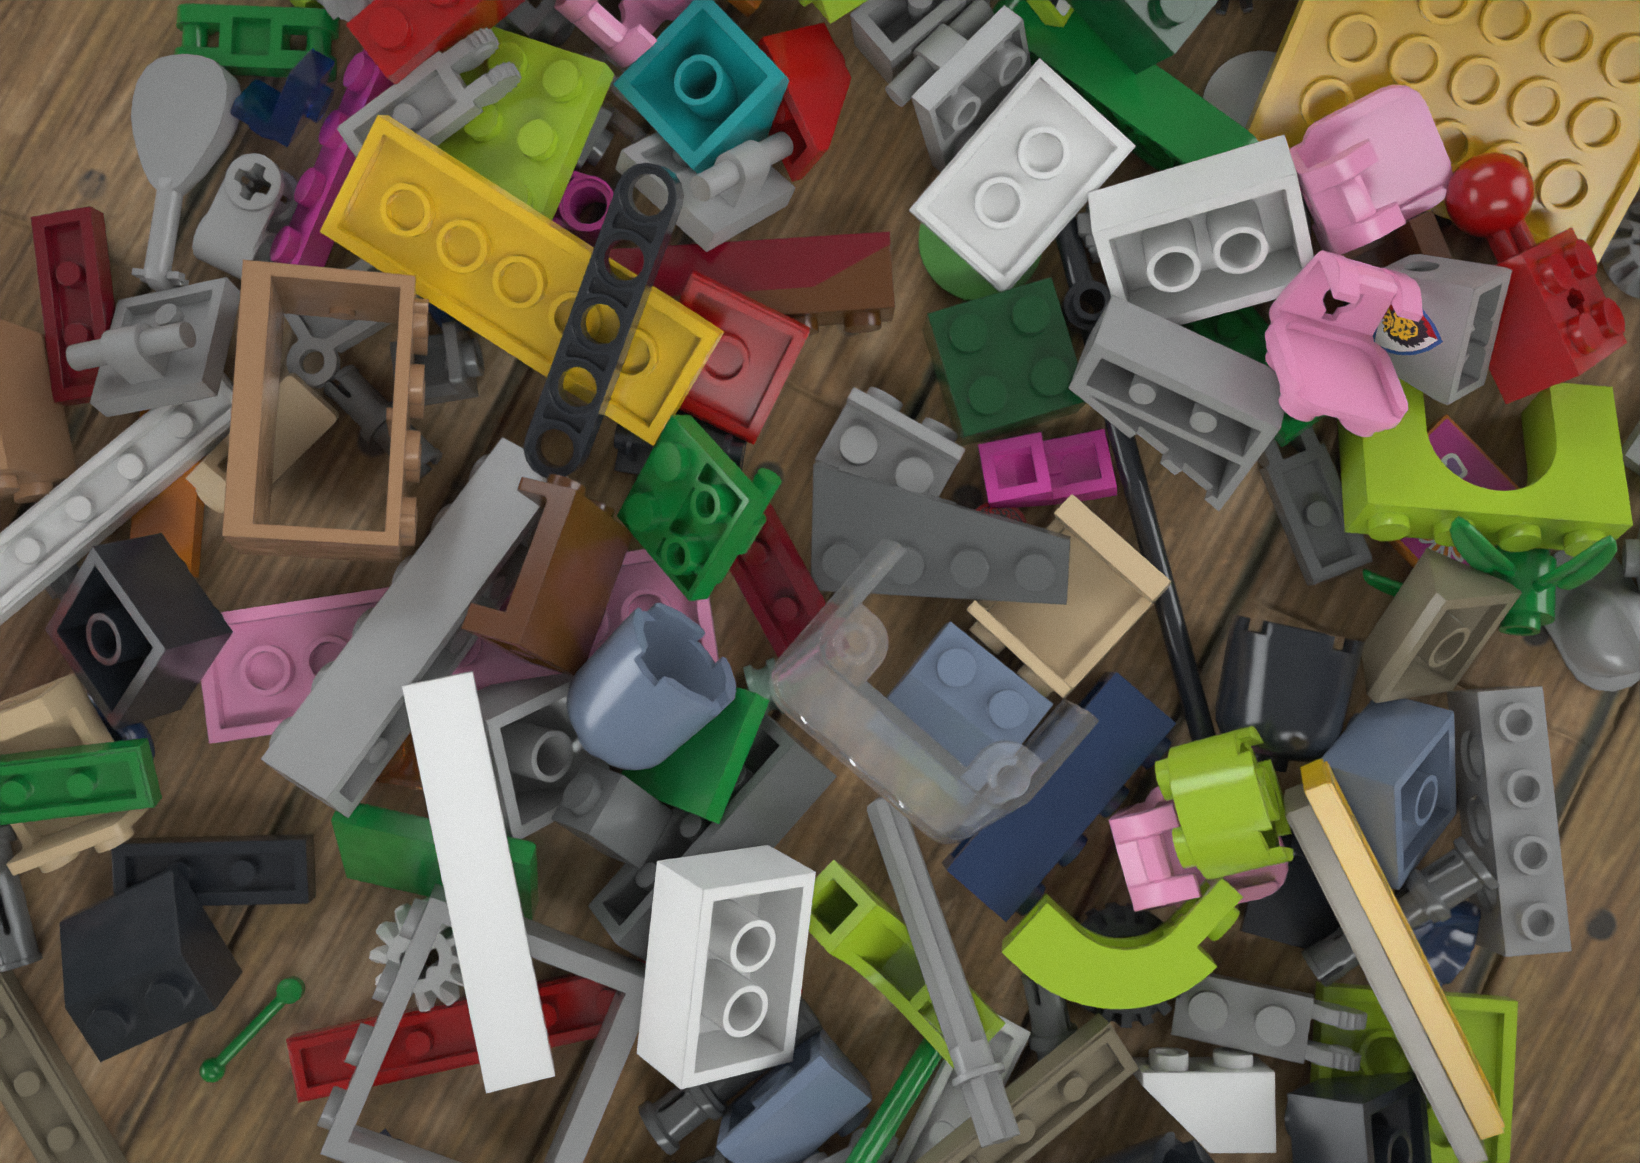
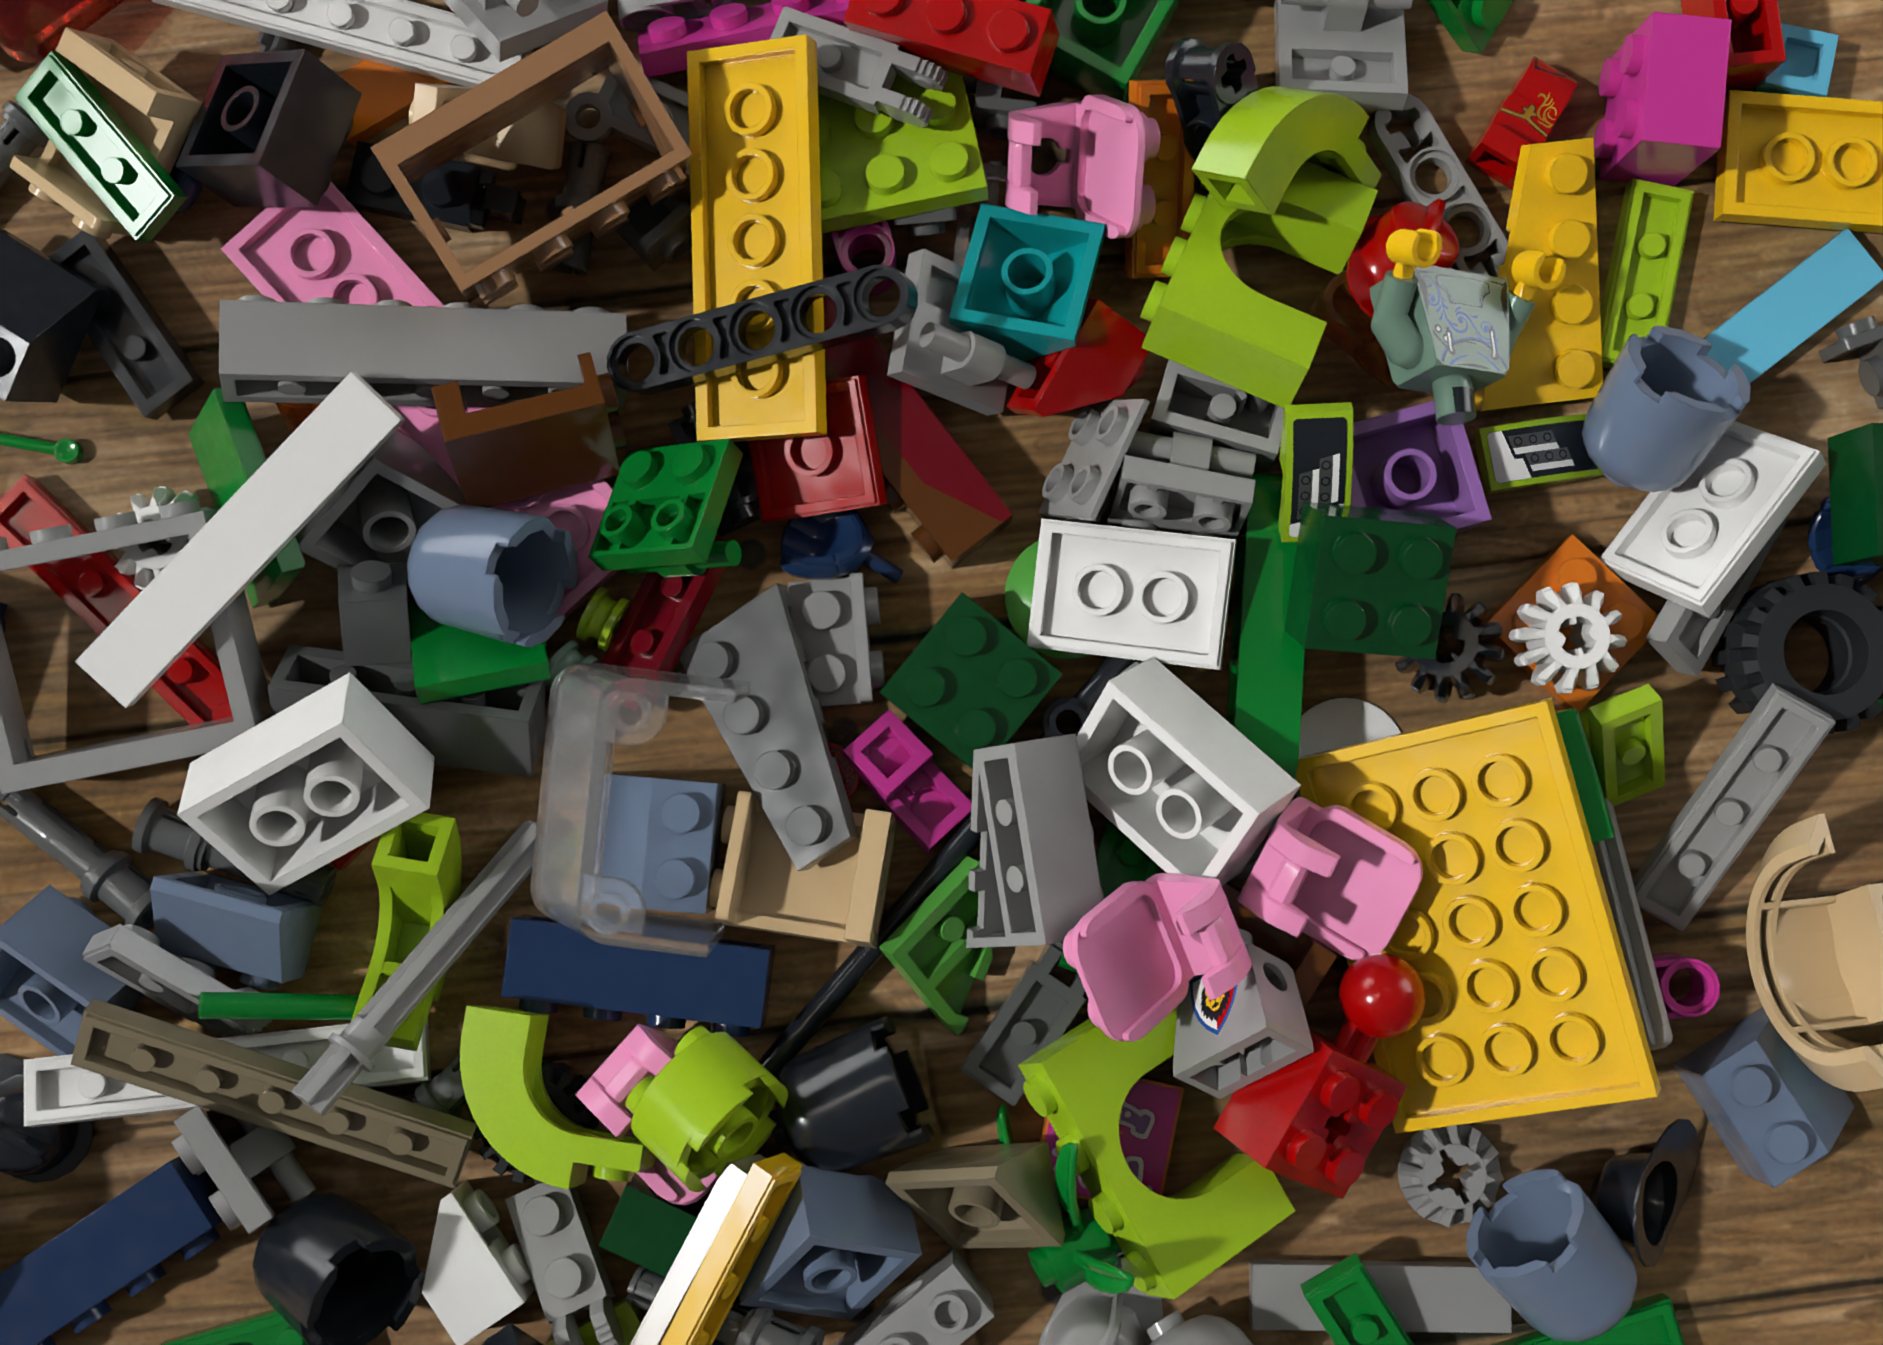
camera: 60 degrees right, 0 degrees up
none -> black hinge [345,141,527,233]
none -> lime bush [576,587,632,651]
none -> dark green brick [598,1173,704,1277]
none -> dark blue piece [780,509,904,584]
none -> bright green wing [879,856,993,1036]
none -> light grey hinge [1038,399,1150,524]

